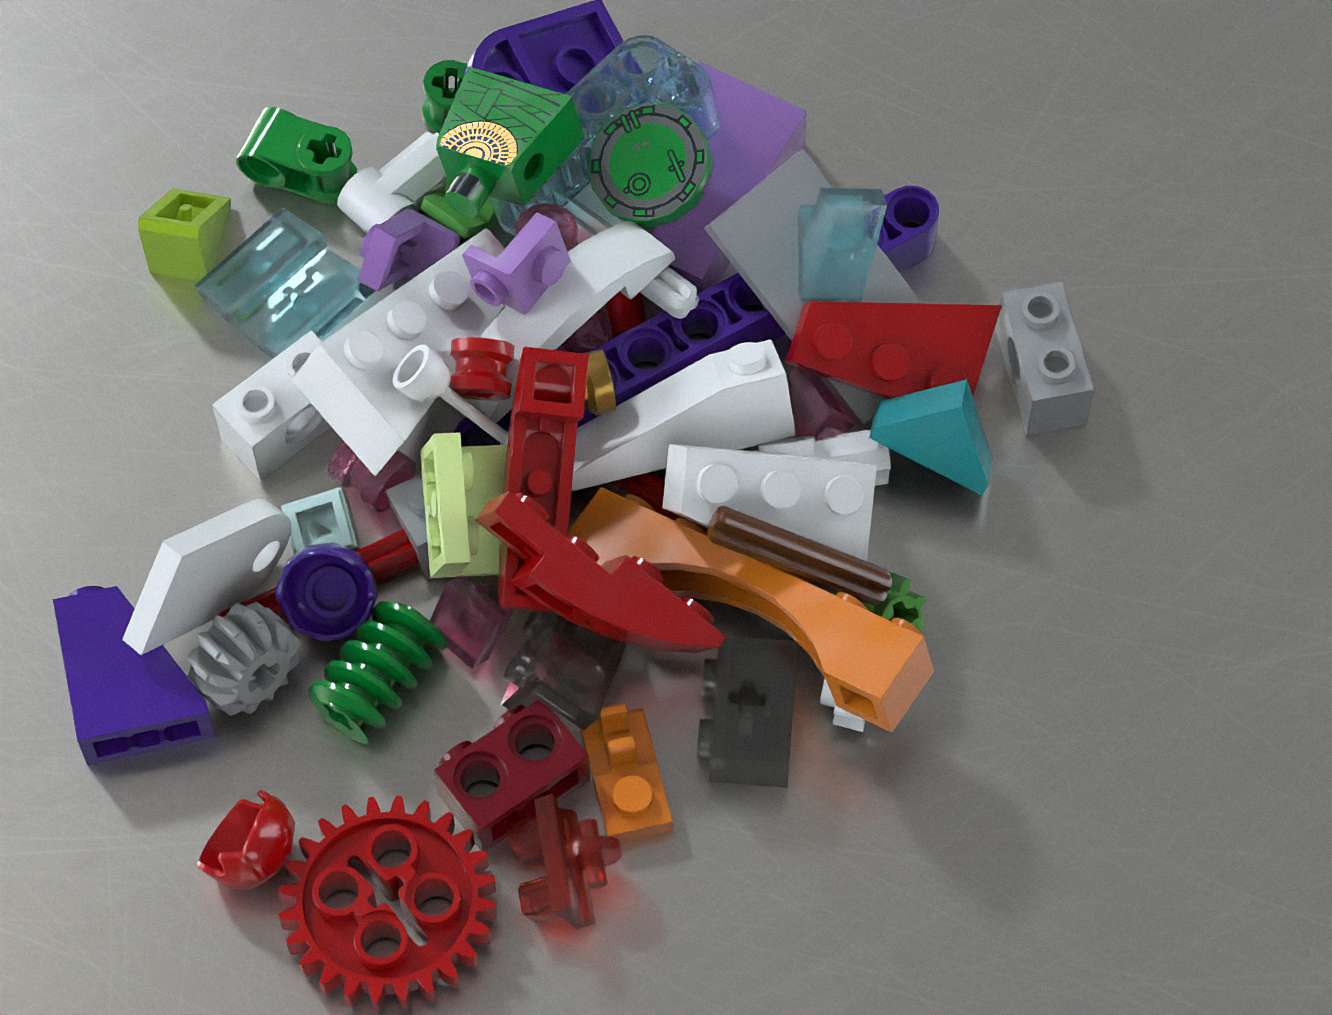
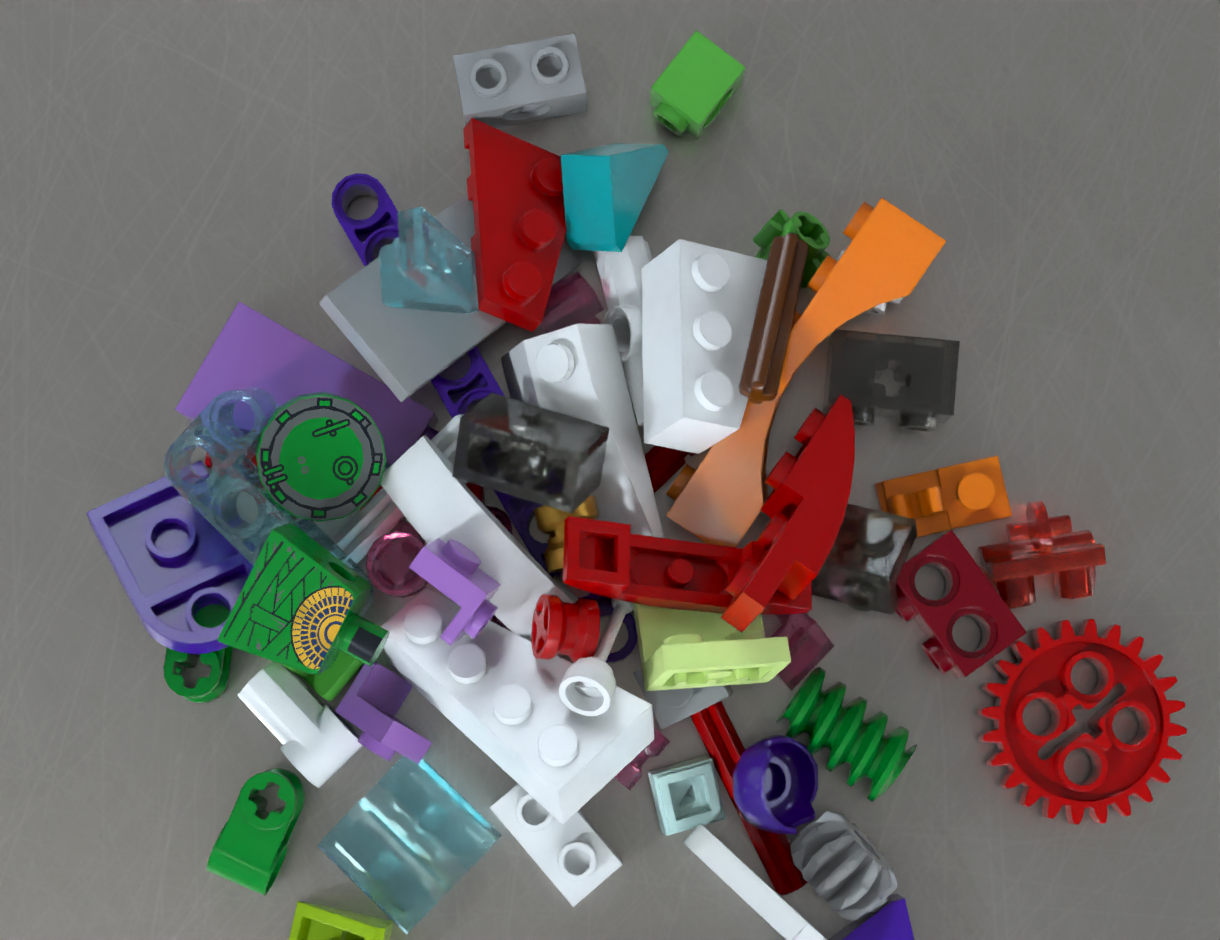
camera: 90 degrees left, 20 degrees up
red hair [197,790,295,890] -> none
none -> clear smoke brick [452,393,609,513]
none -> bright green brick [650,30,745,140]

